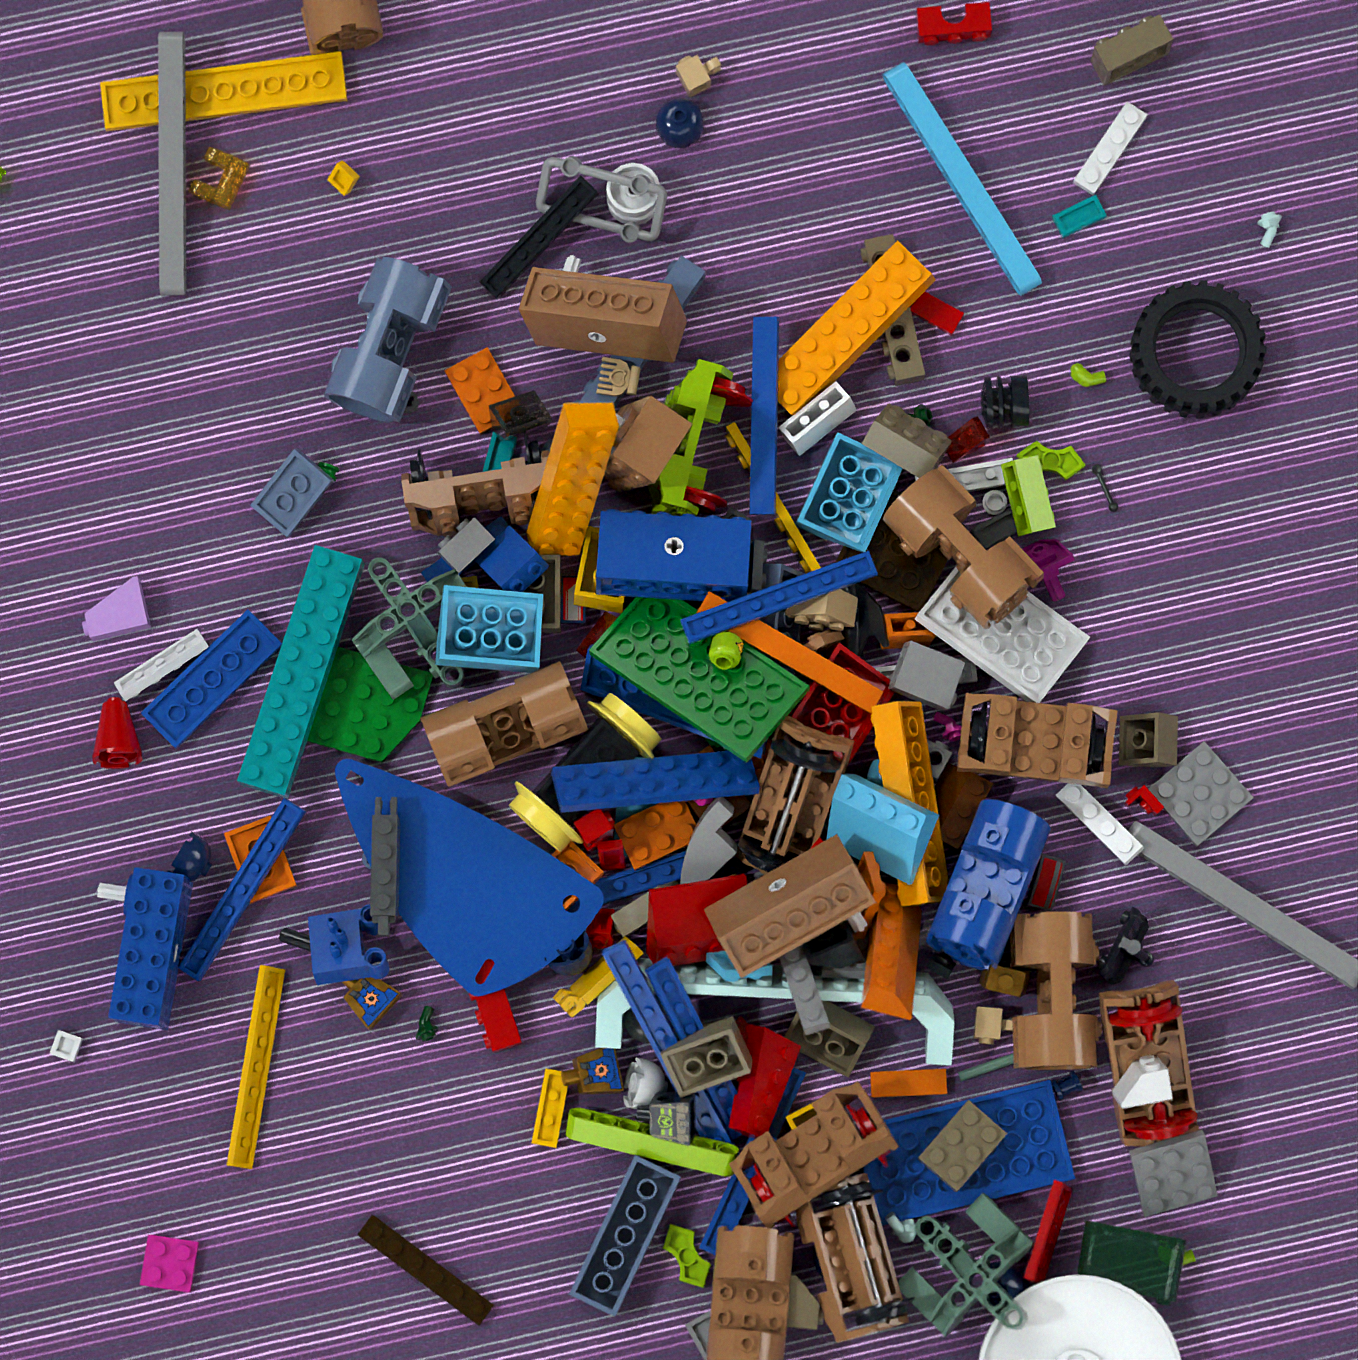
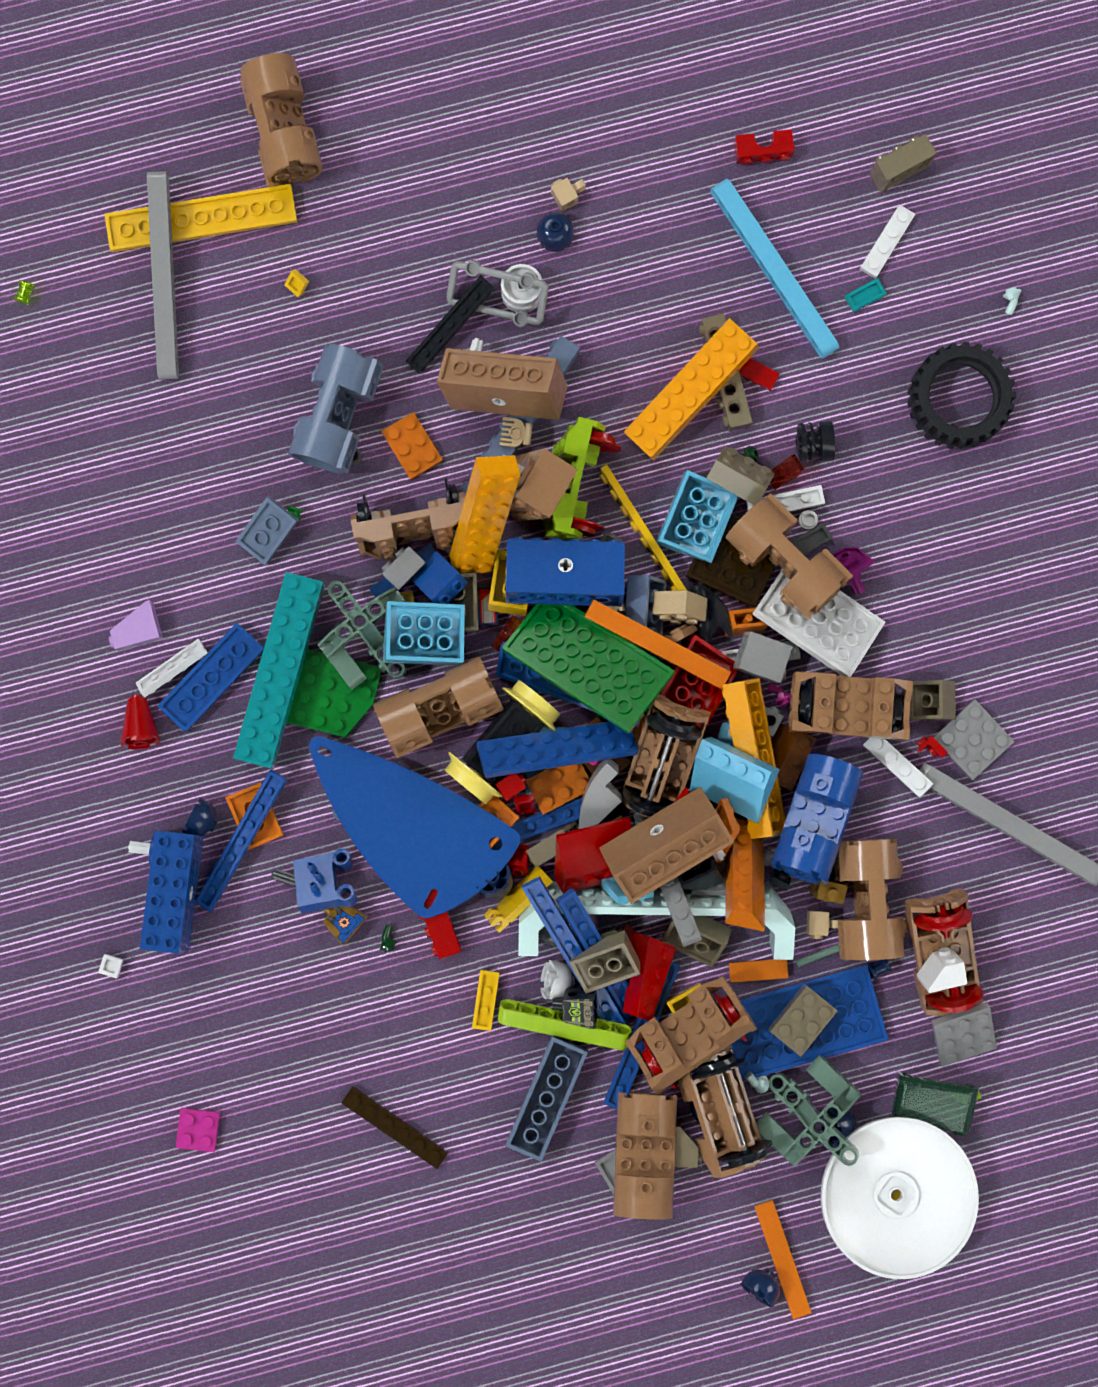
camera: 10 degrees left, 5 degrees up
clear yellow connector [188,147,250,210] -> none
yellow plate [226,965,285,1169] -> none
dark grey hinge [370,797,400,937] -> none
teal tile [482,432,517,472] -> none
clear smoke slope [489,390,552,442] -> none
torso [561,1048,624,1095] -> none
lime tile [663,1224,711,1288] -> none
blue tile [680,550,878,645] -> none
lime head [709,632,744,670] -> none
dark grey plate [747,540,768,594] -> none
blue tile [749,316,779,515] -> none
white brick [778,381,857,456] -> none
lime brick [1001,455,1056,537] -> none
lime tile [1016,440,1086,481] -> none
red tile [1024,1180,1073,1284] -> none
slope [1026,853,1066,912] -> none
lime arm [1070,363,1106,387] -> none
pearl dark grey hinge [1092,464,1118,512] -> none
black shield [1097,906,1154,985] -> none

